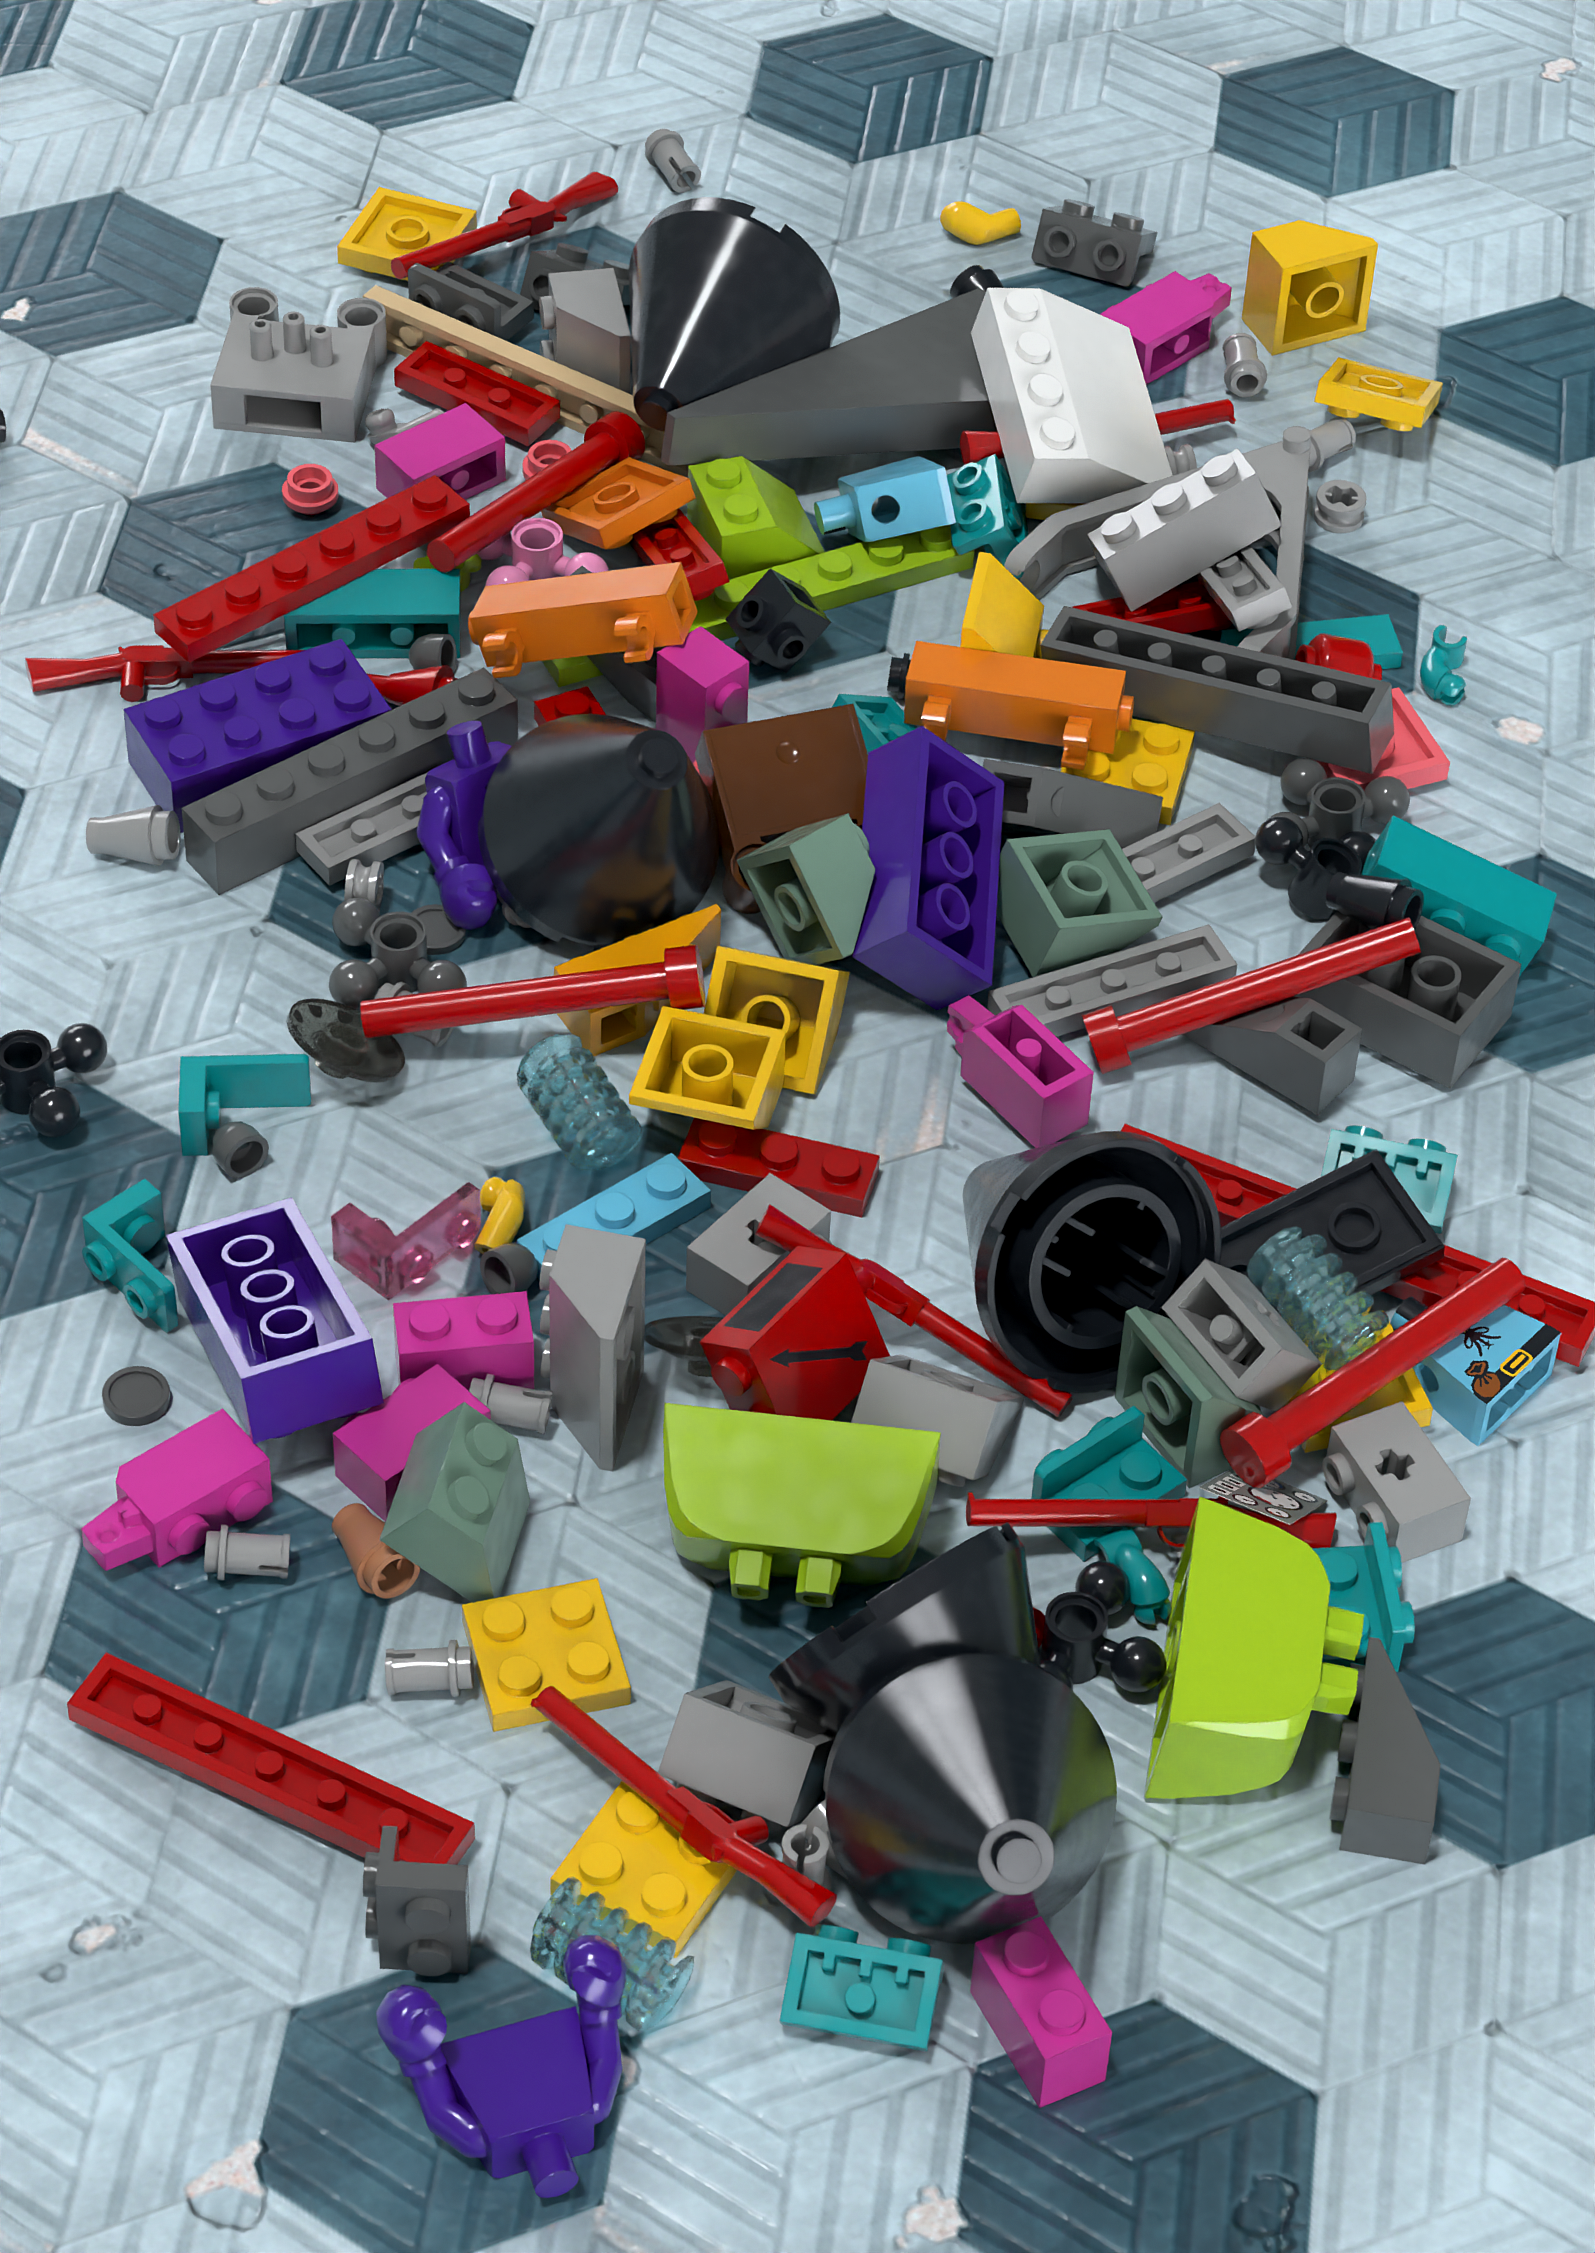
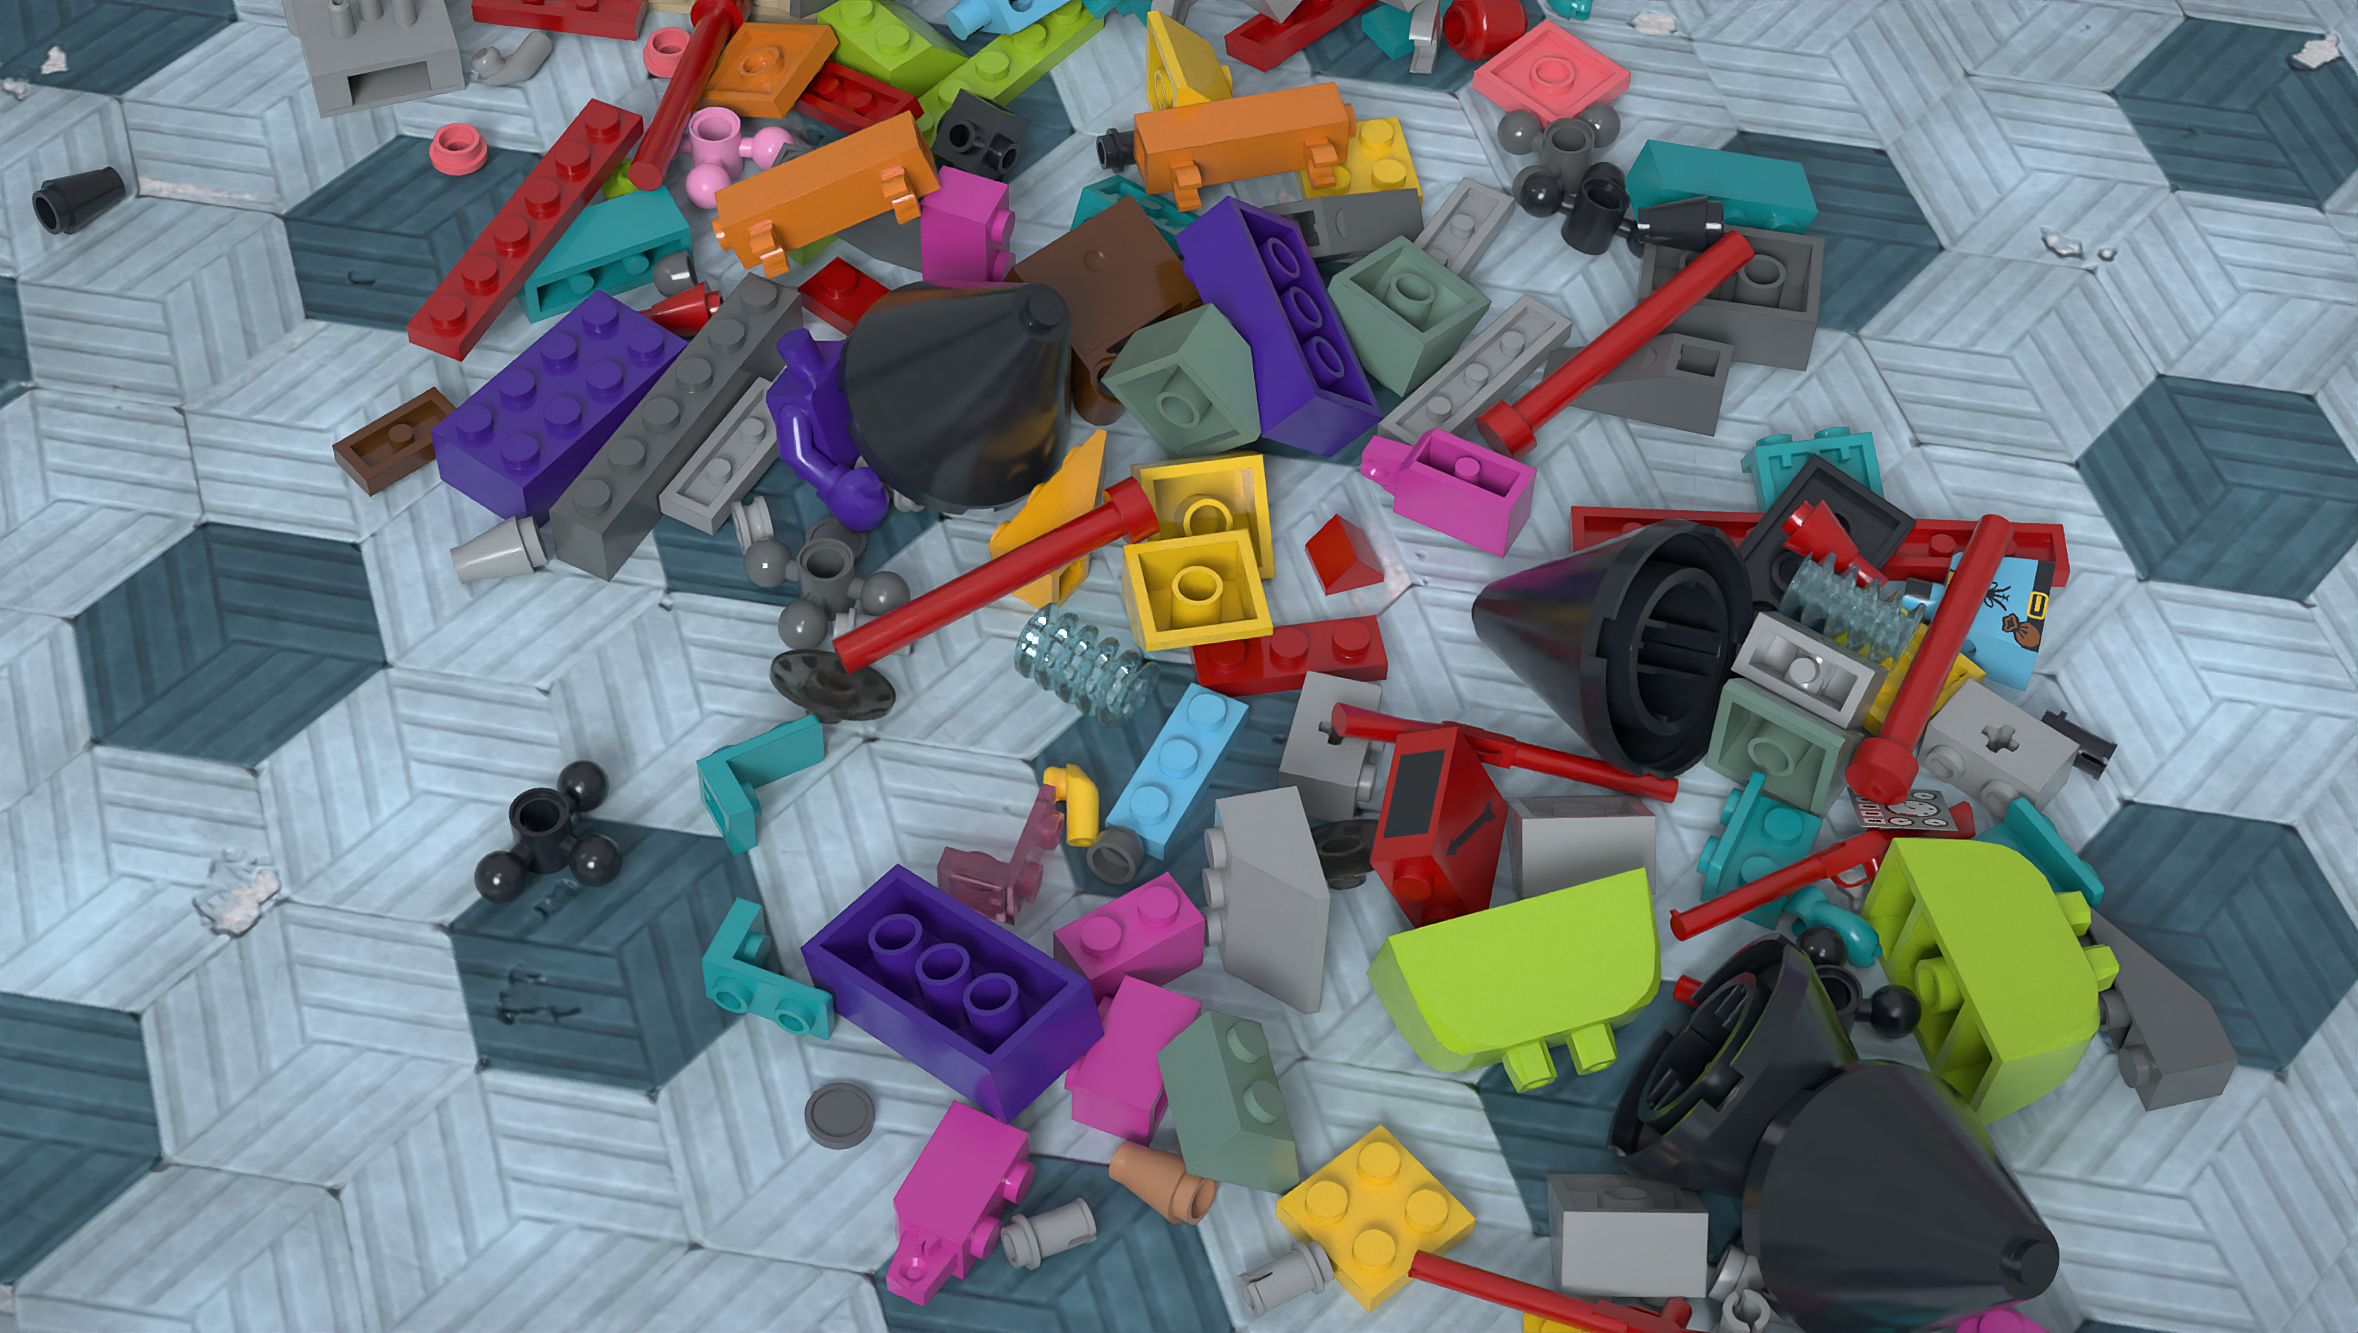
camera: 25 degrees left, 5 degrees up
red piece [25,645,304,702] -> none
dark grey hinge [212,1121,269,1178] -> none
dark pink brick [374,403,506,500] -> none
light grey pin [469,1374,553,1434] -> none
dark grey brick [1040,606,1394,774] -> none
none -> reddish brown plate [332,387,457,497]
none -> red slope [1305,514,1384,596]
none -> red cone [1780,499,1889,598]
none -> black pin [2041,709,2118,781]

